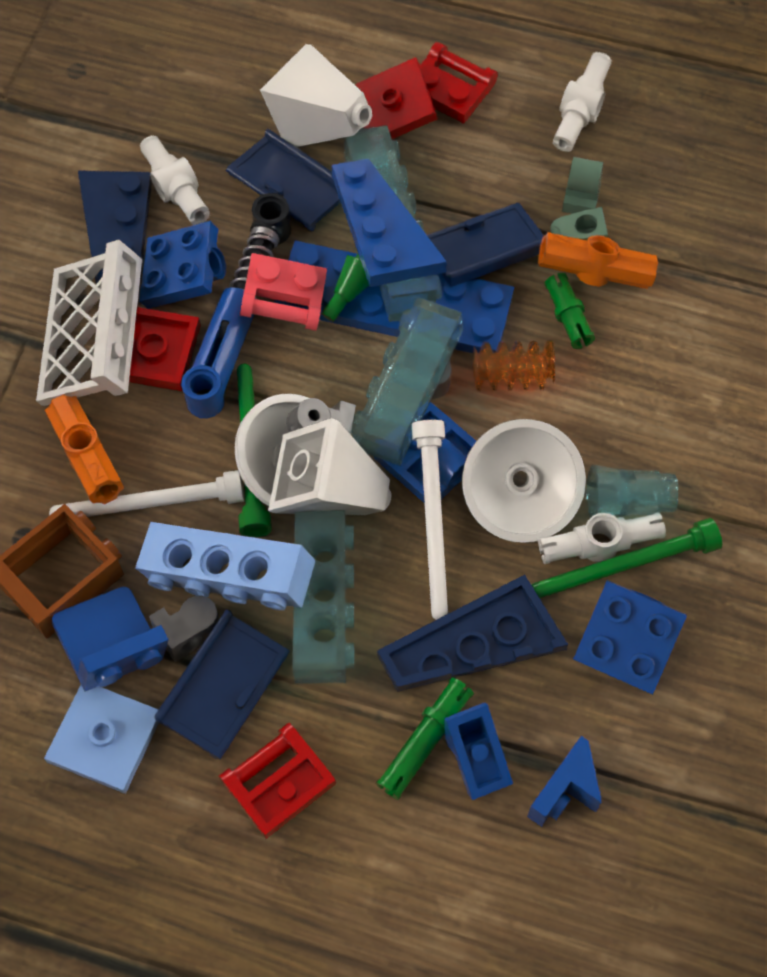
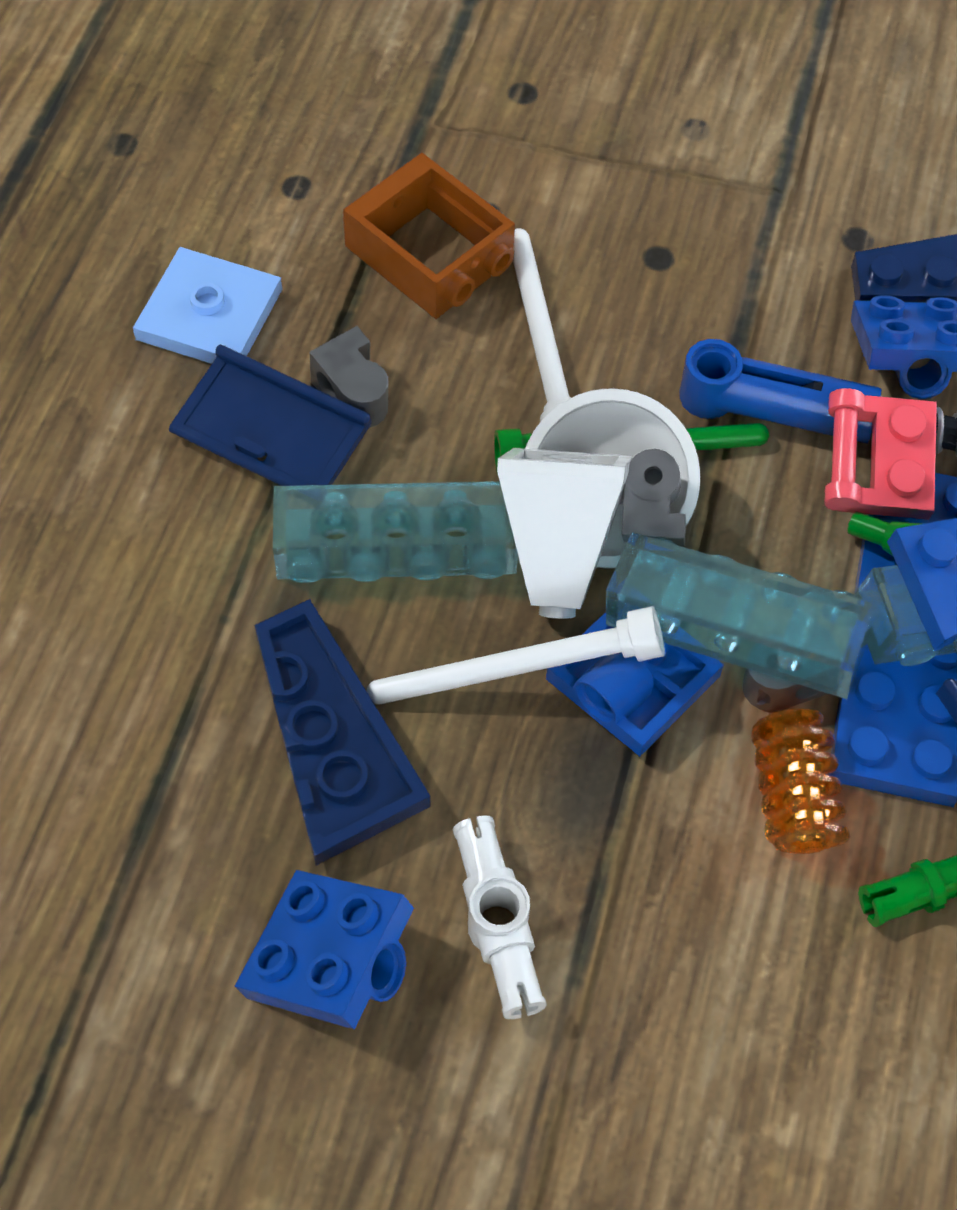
camera: 85 degrees right, 5 degrees down
white fence [36,240,142,406] -> none
orange piece [45,394,124,505] -> none
blue bracket [52,587,169,692] -> none
red plate [129,307,201,391] -> none
light blue brick [135,522,316,610] -> none
red plate [218,722,336,839] -> none
green pin [376,677,474,800] -> none
blue slope [444,702,513,800] -> none
white dish [462,419,586,543] -> none
blue slope [527,736,601,827] -> none
green piece [531,518,722,598] -> none
clear light blue plant [587,464,679,518] -> none

